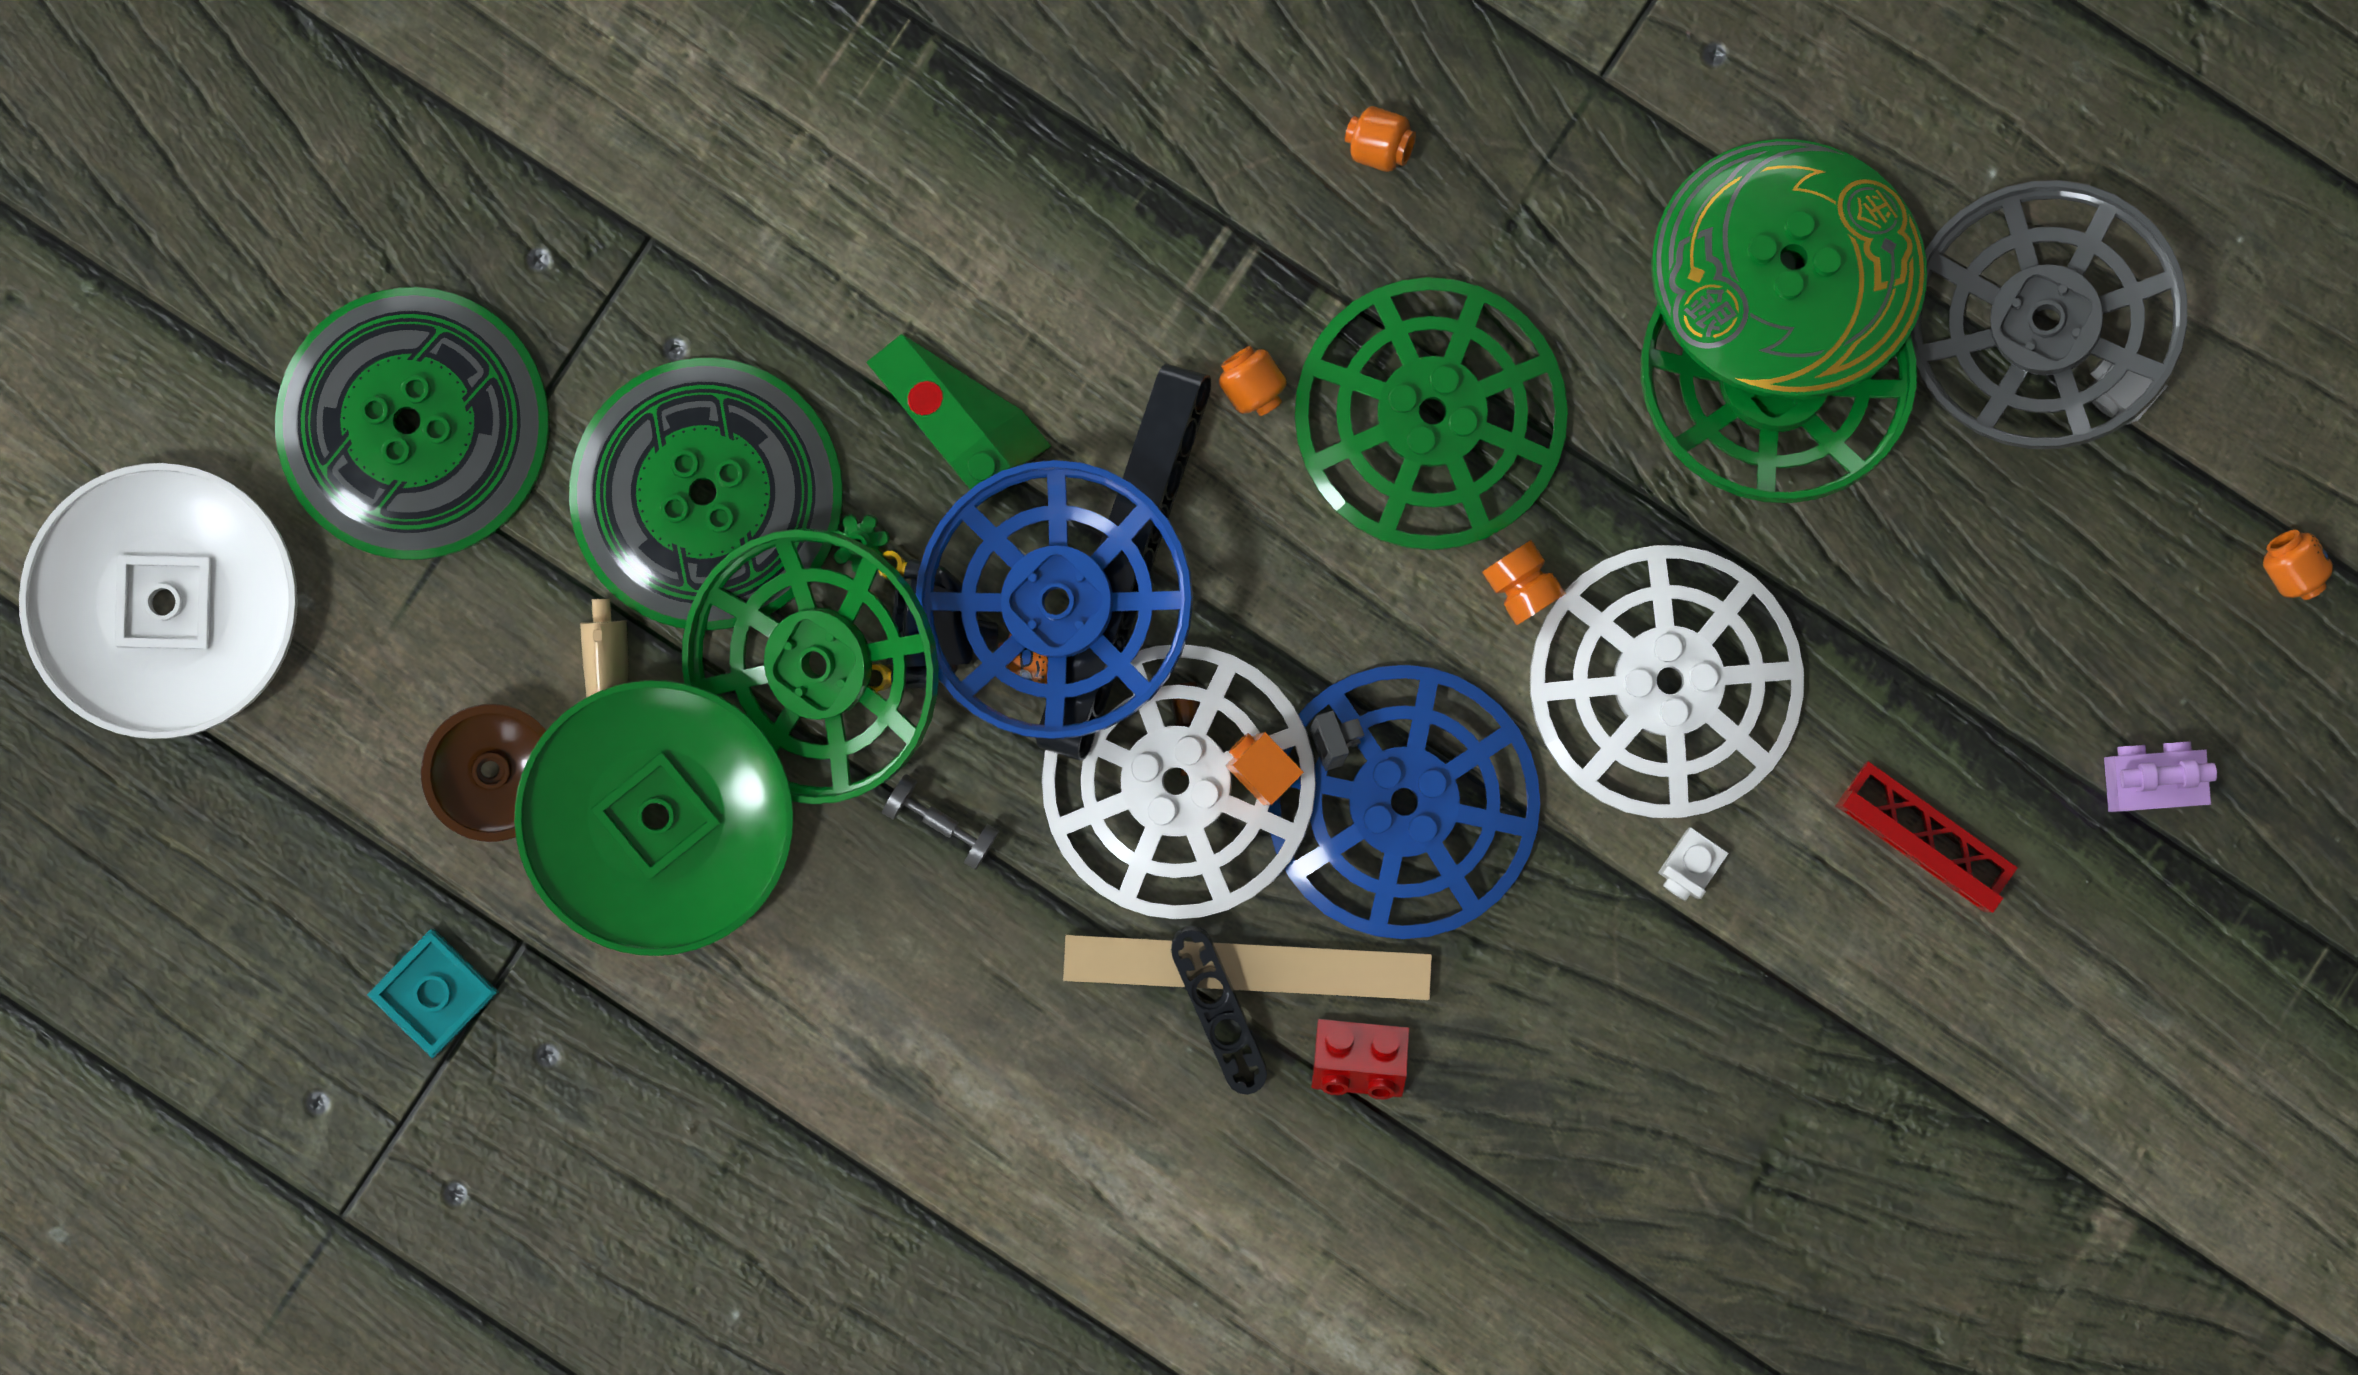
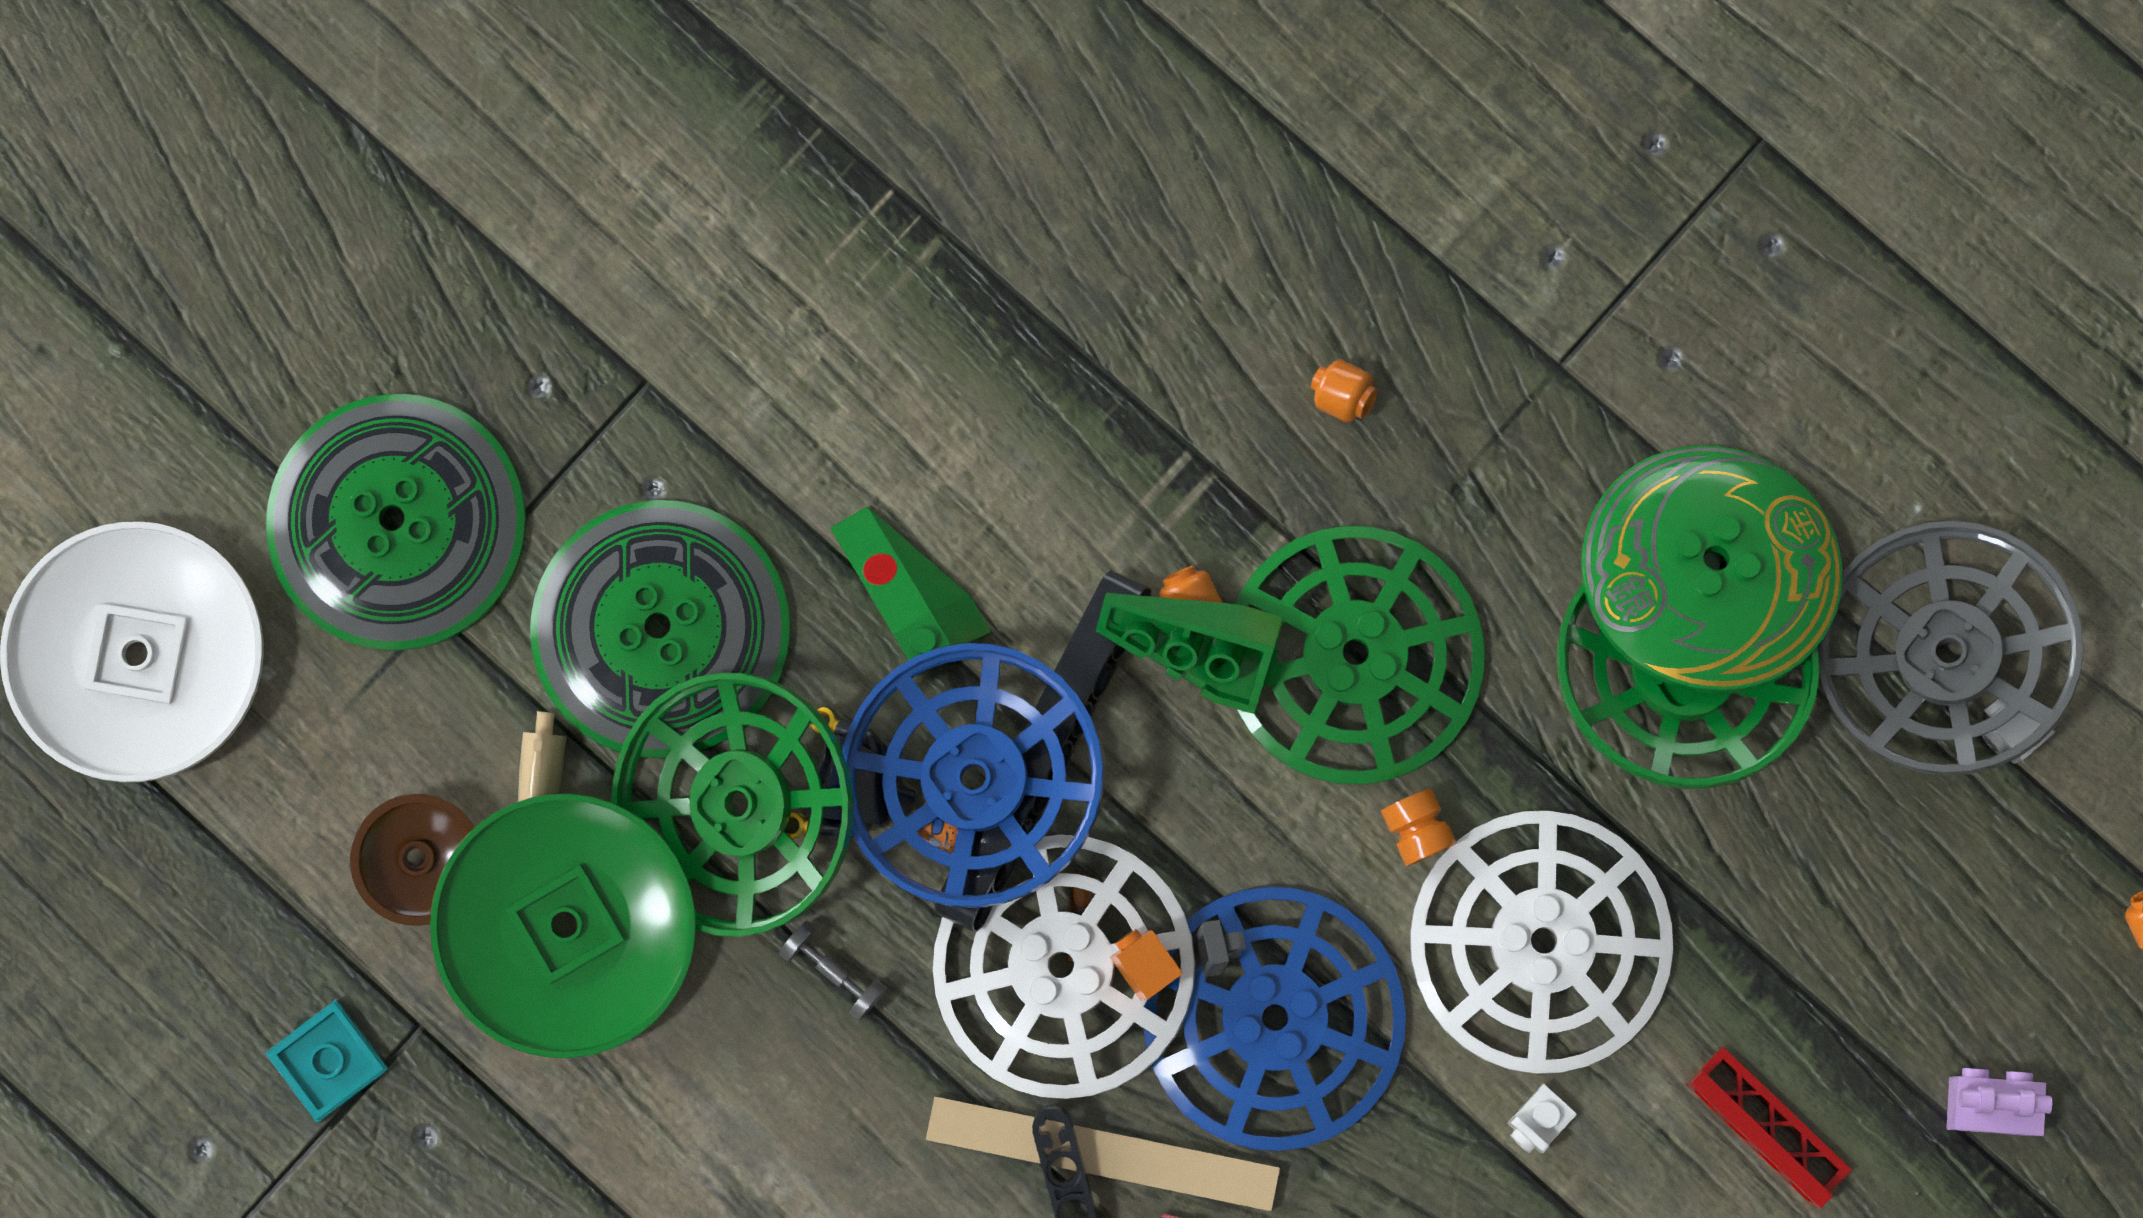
camera: 15 degrees right, 5 degrees down
green plant [833,514,890,573] -> none
none -> green wedge [1096,593,1283,714]

